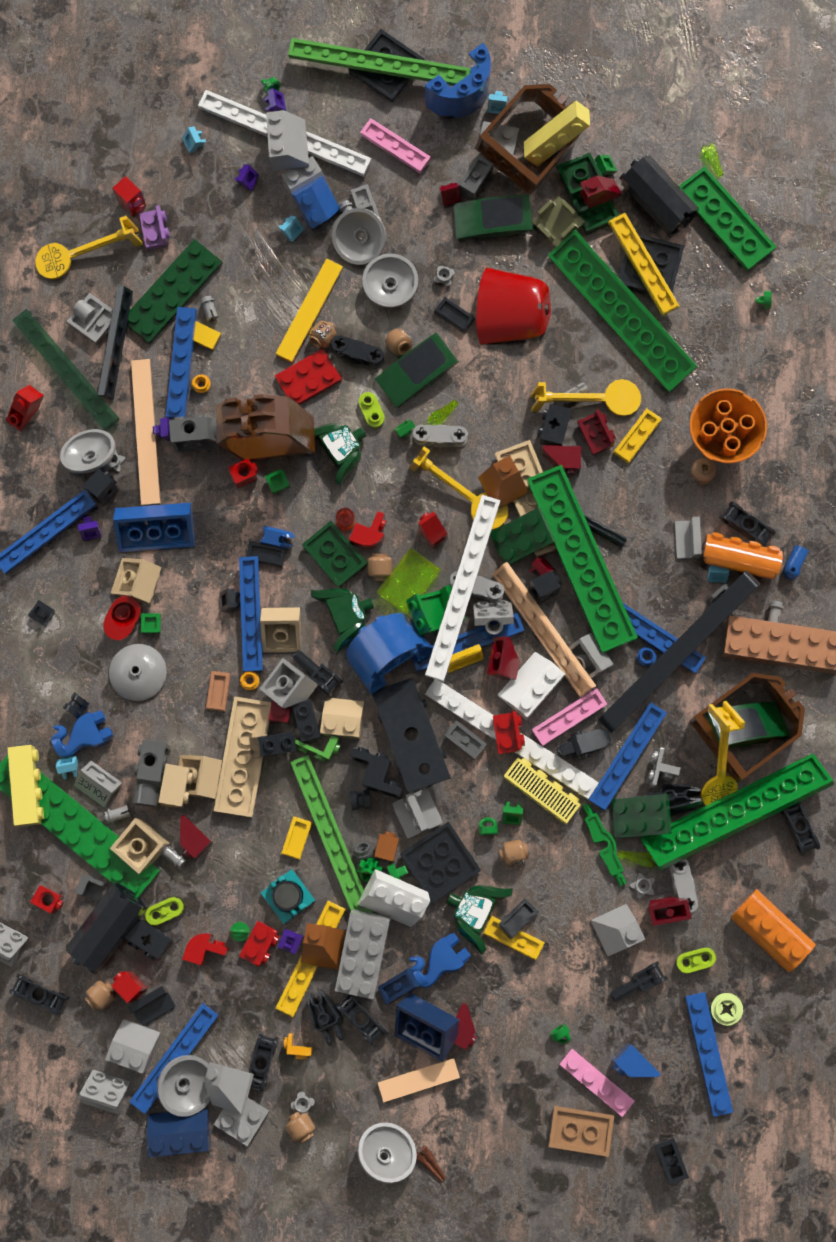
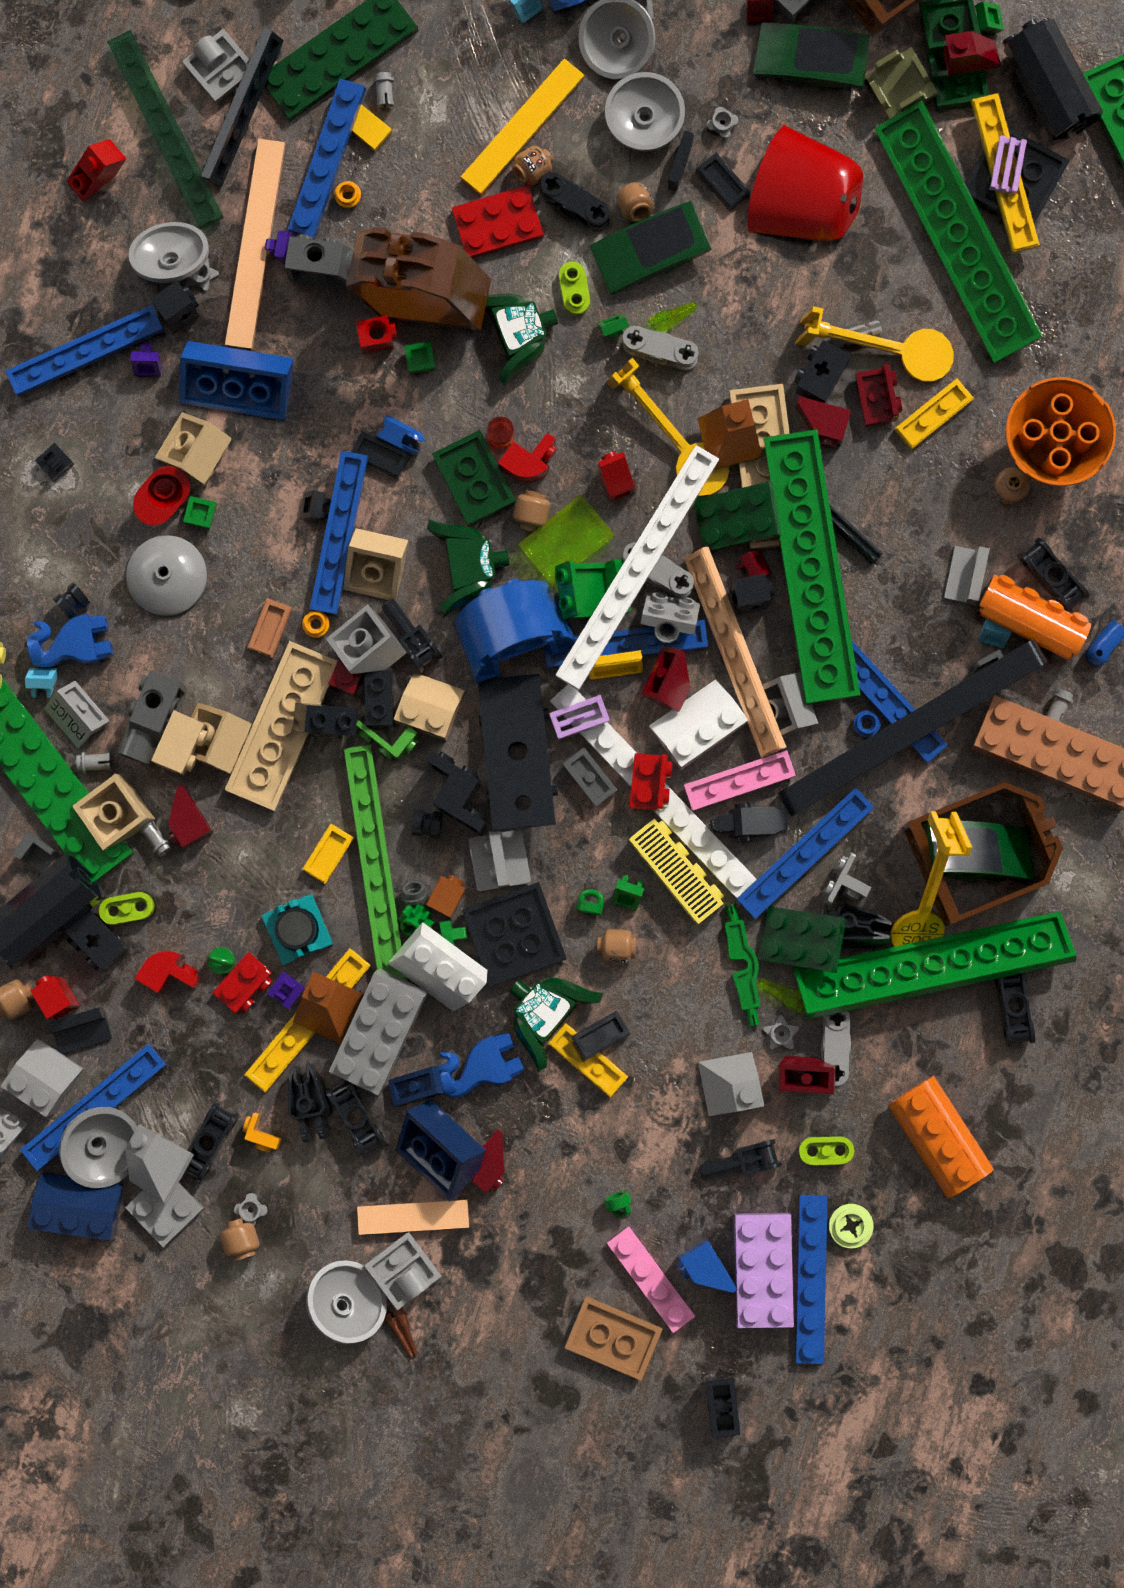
camera: 15 degrees right, 5 degrees up
none -> light grey plate [364,1232,442,1310]
none -> lavender tile [549,695,610,740]
none -> black tile [668,130,694,191]
none -> lavender brick [734,1213,794,1328]
none -> lavender tile [989,135,1027,195]

